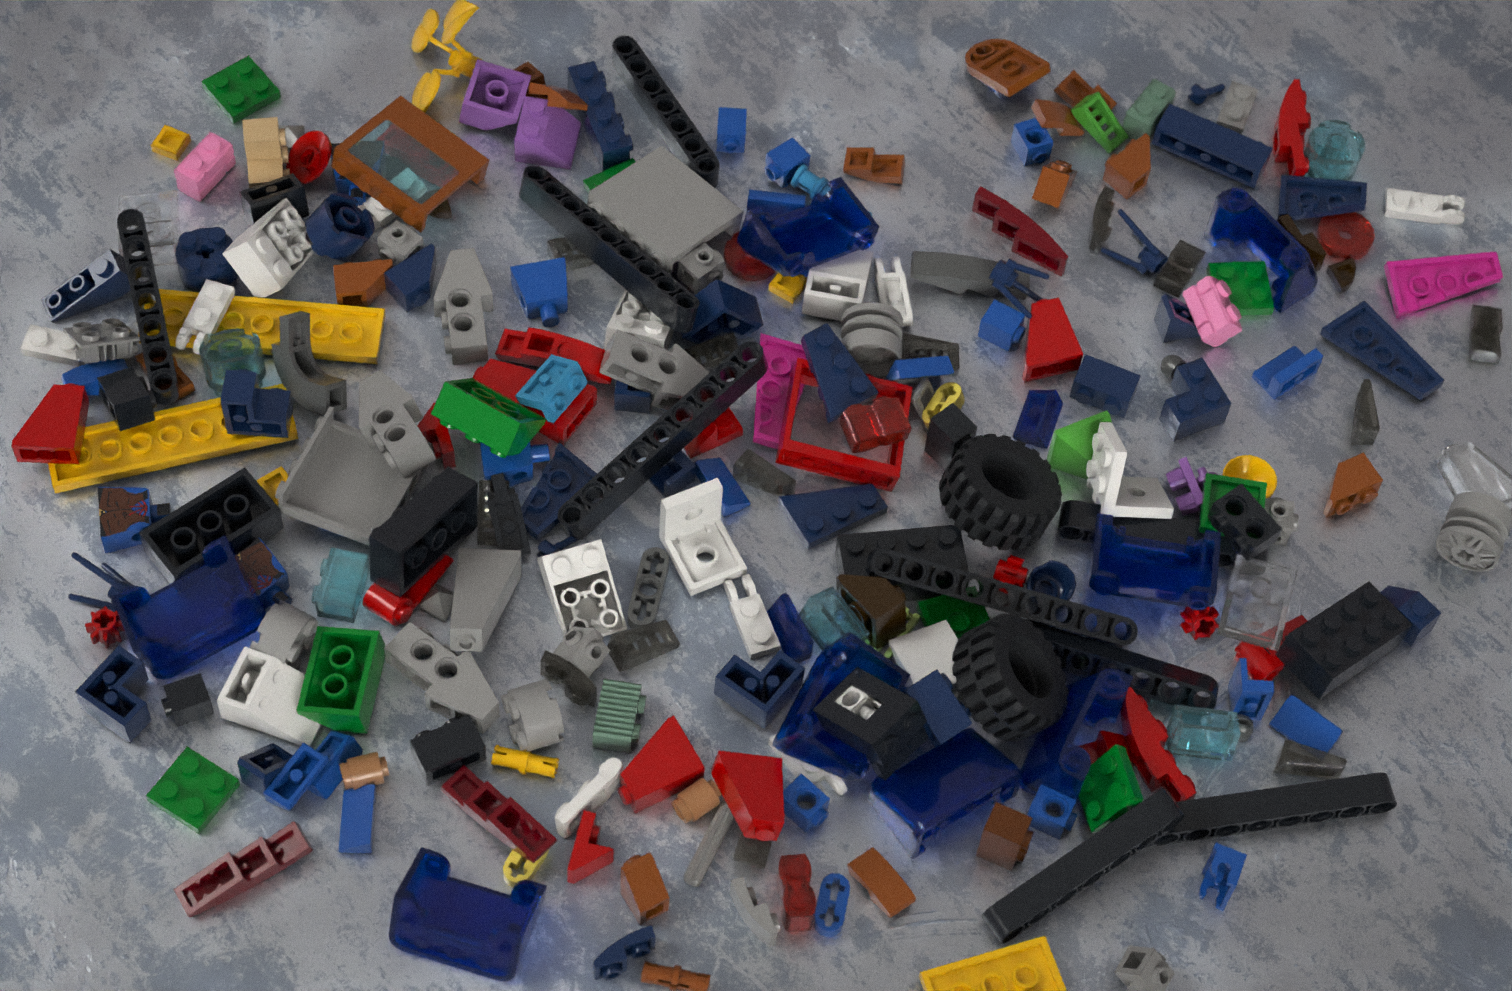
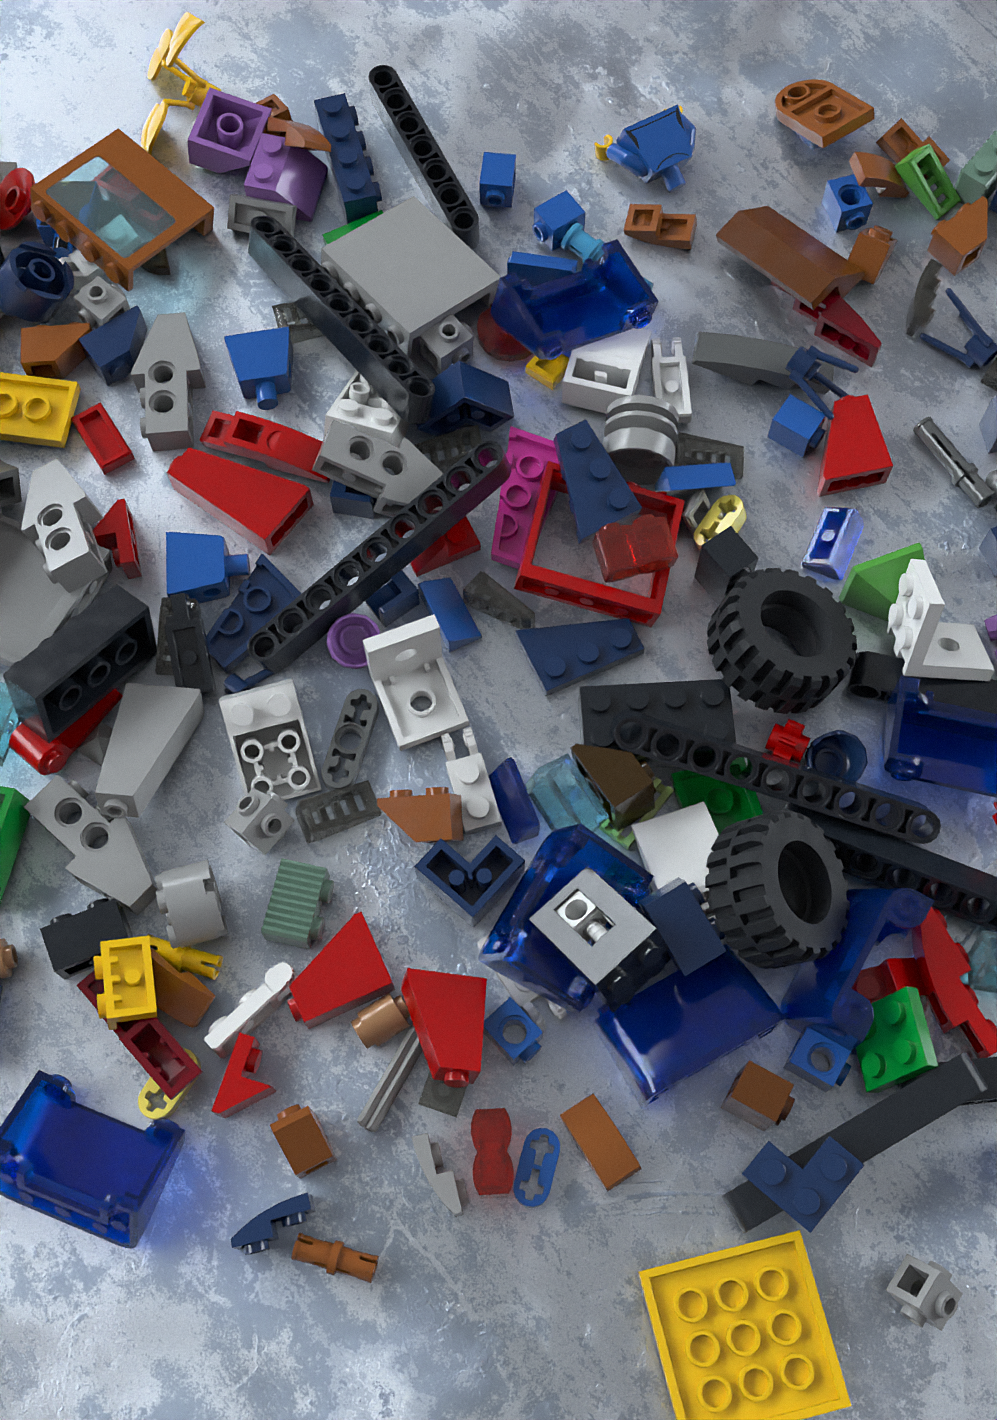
camera: 10 degrees right, 10 degrees up
green slope [431,378,546,458] -> none
dark azure bracket [515,354,588,423] -> none
clear smoke slope [540,650,597,707] -> none
dark blue brick [1069,354,1141,418] -> none
none -> red tile [71,402,135,475]
none -> yellow bracket [94,935,157,1030]
none -> dark orange slope [151,949,216,1028]
none -> light grey plate [227,194,297,237]
none -> medium lavender hair [326,613,380,669]
none -> dark orange slope [377,787,463,843]
none -> blue torso [594,104,696,193]
none -> reddish brown slope [715,206,865,310]
none -> dark blue brick [742,1136,864,1233]
none -> dark grey pin [913,417,996,509]

